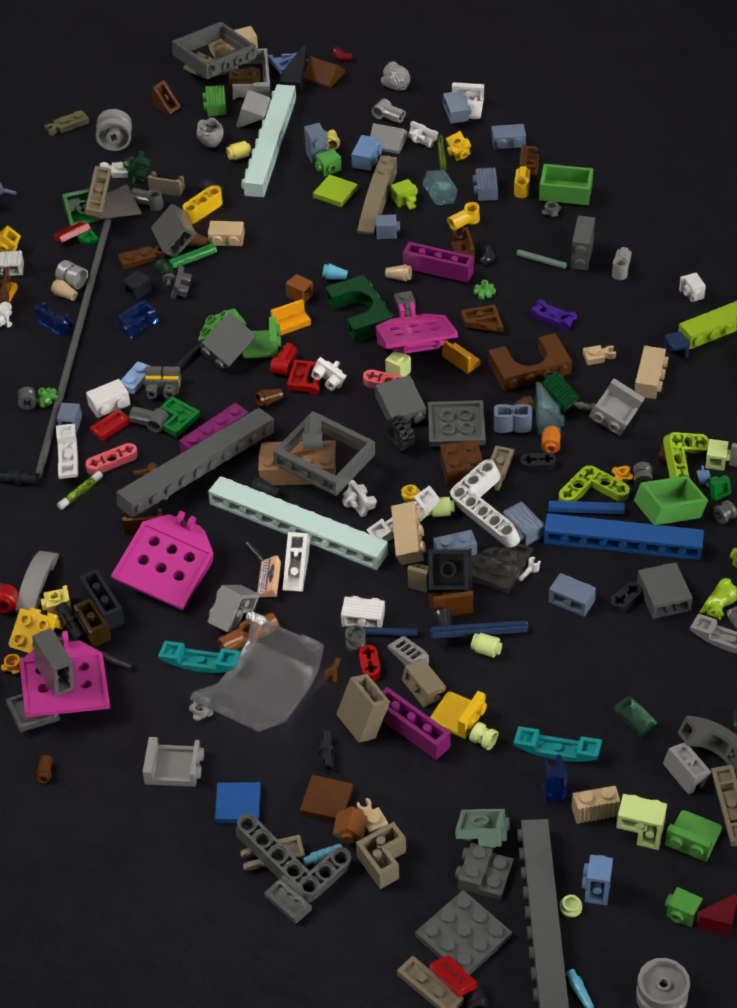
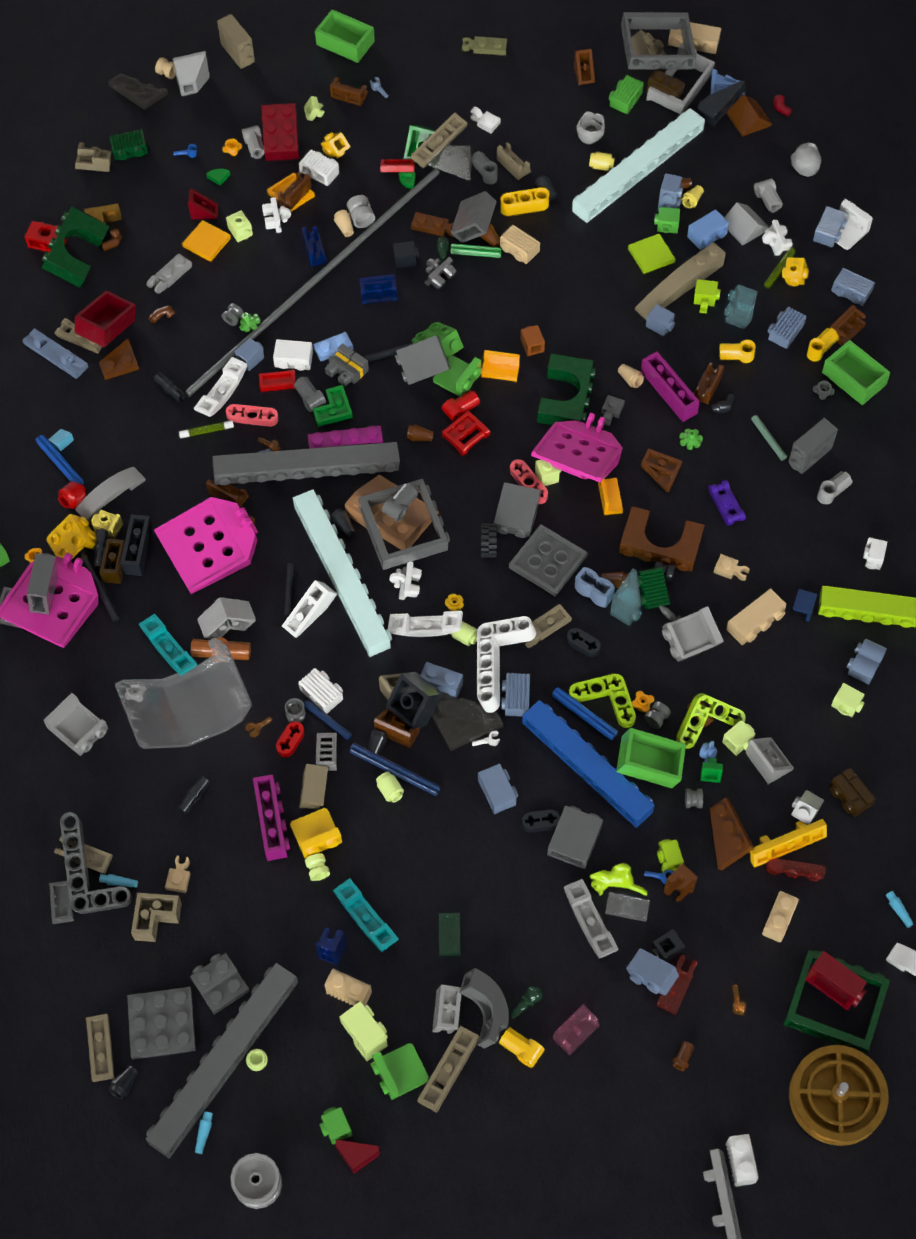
camera: 35 degrees right, 15 degrees up
light grey wheel [96,109,132,151] -> none
clear green hips [123,151,151,183] -> none
blue tile [215,782,261,823] -> none
light grey slope [236,90,271,128] -> none
slope [257,556,281,597] -> none
reddish brown tile [300,775,354,822] -> none
white hips [311,357,346,391] -> none
medium azure cone [322,263,348,280] -> none
dark orange brick [333,806,367,845] -> none
dark tan brick [337,674,390,743] -> none
tan brick [391,501,426,565] -> none
red tile [430,955,477,997] -> none
reddish brown brick [440,440,483,487] -> none
sand green plate [455,809,510,848] -> none
orange brick [541,426,561,453] -> none
medium blue brick [582,855,613,906] -> none

